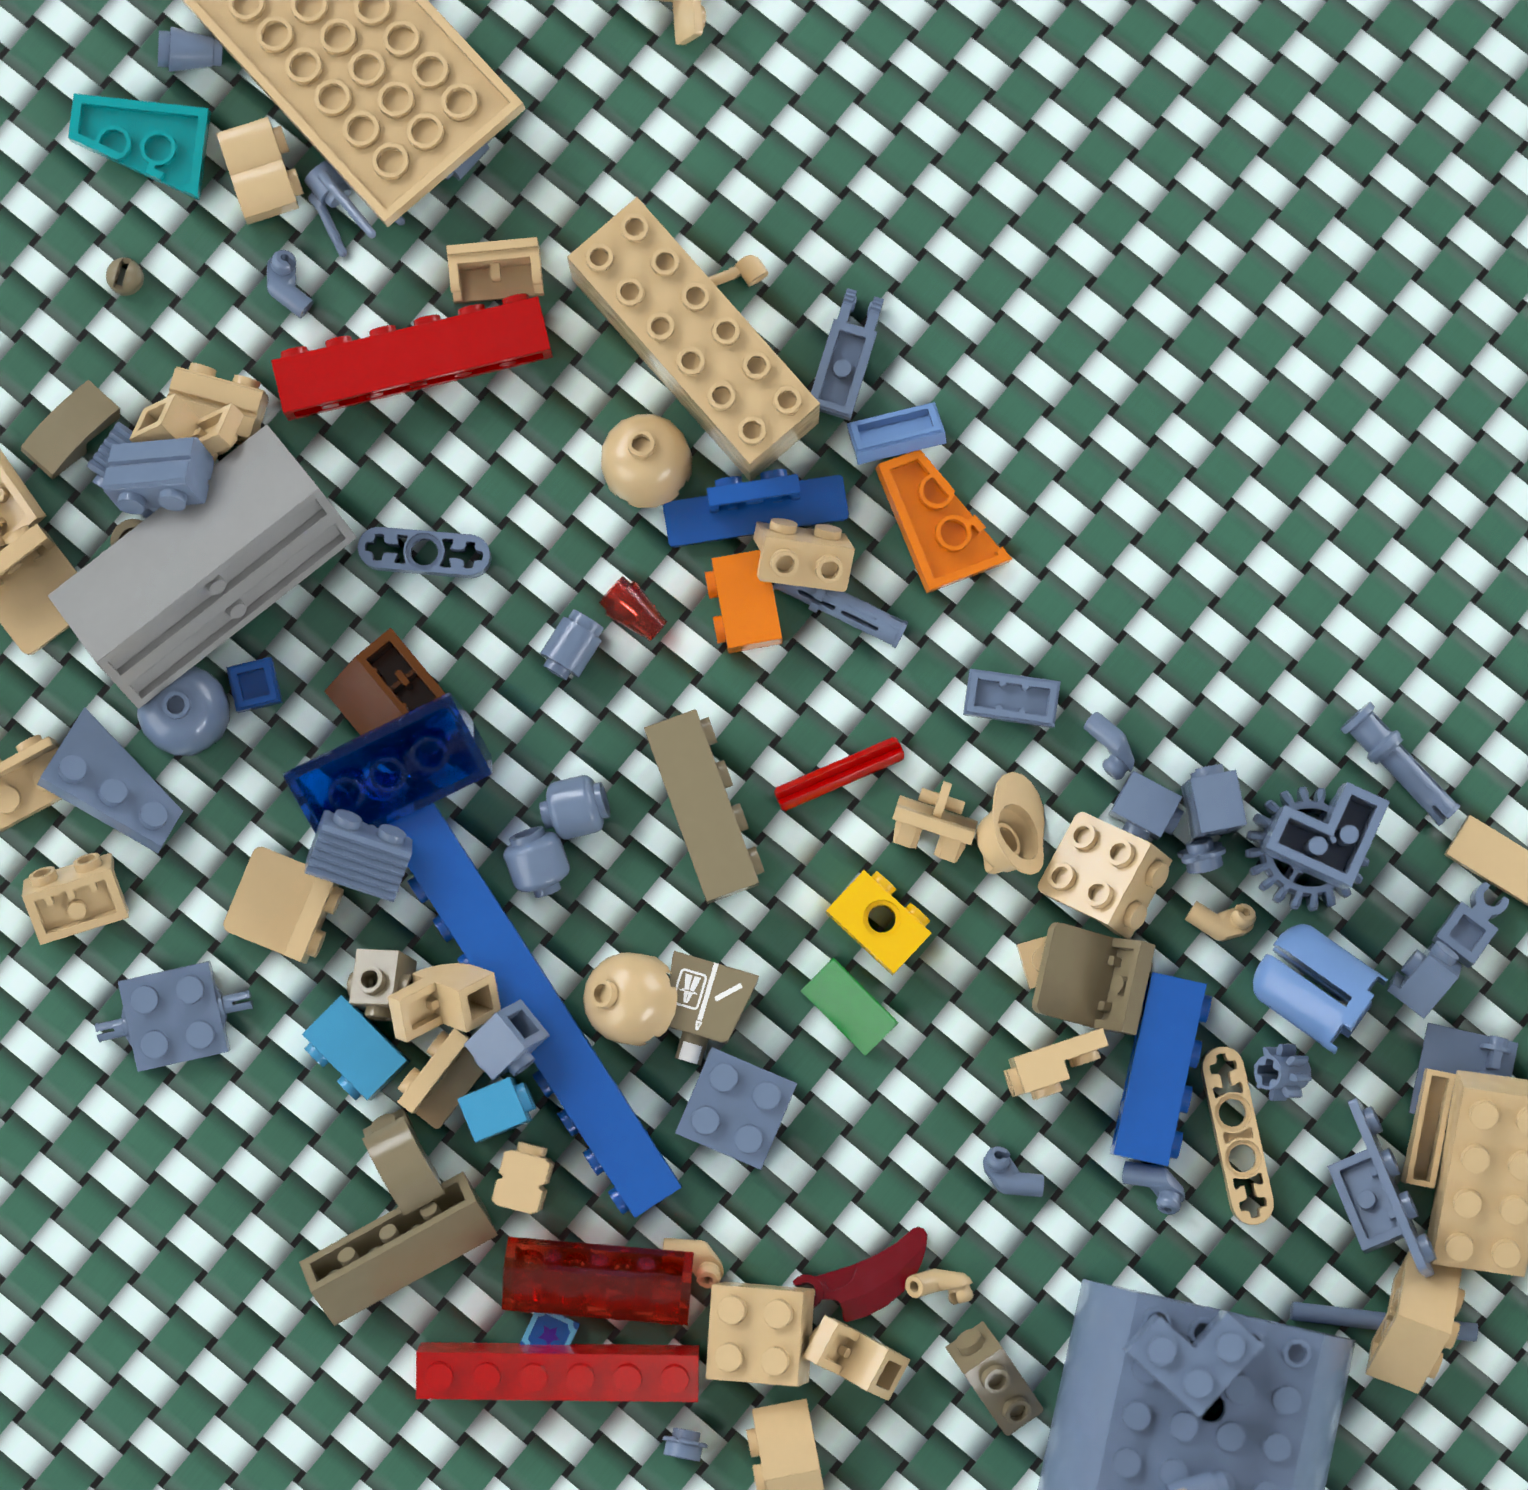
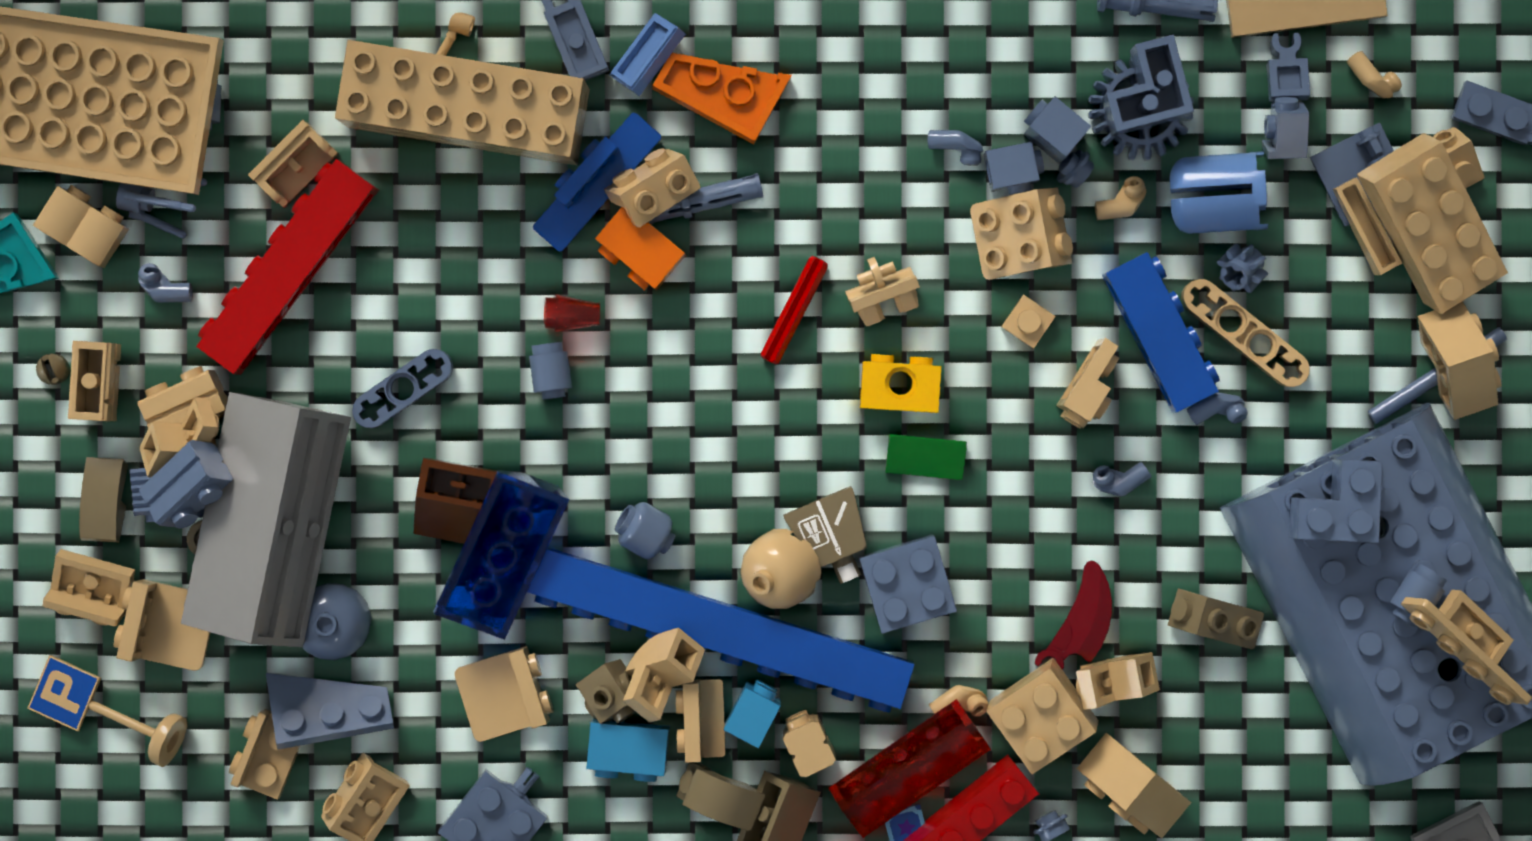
camera: 40 degrees left, 5 degrees up
blue tile [226,657,283,713] -> none
sand blue brick [304,810,412,902] -> none
sand blue brick [464,999,550,1081] -> none
sand blue head [539,775,610,840] -> none
tan cylinder [601,414,692,508] -> none
dark tan brick [644,709,765,904] -> none
tan arm [905,1268,974,1305] -> none
sand blue plate [963,668,1061,728] -> none
tan piece [976,772,1045,875] -> none
dark tan bracket [1032,922,1156,1036] -> none
sand blue bracket [1327,1098,1437,1278] -> none
none -> tan brick [68,341,121,421]

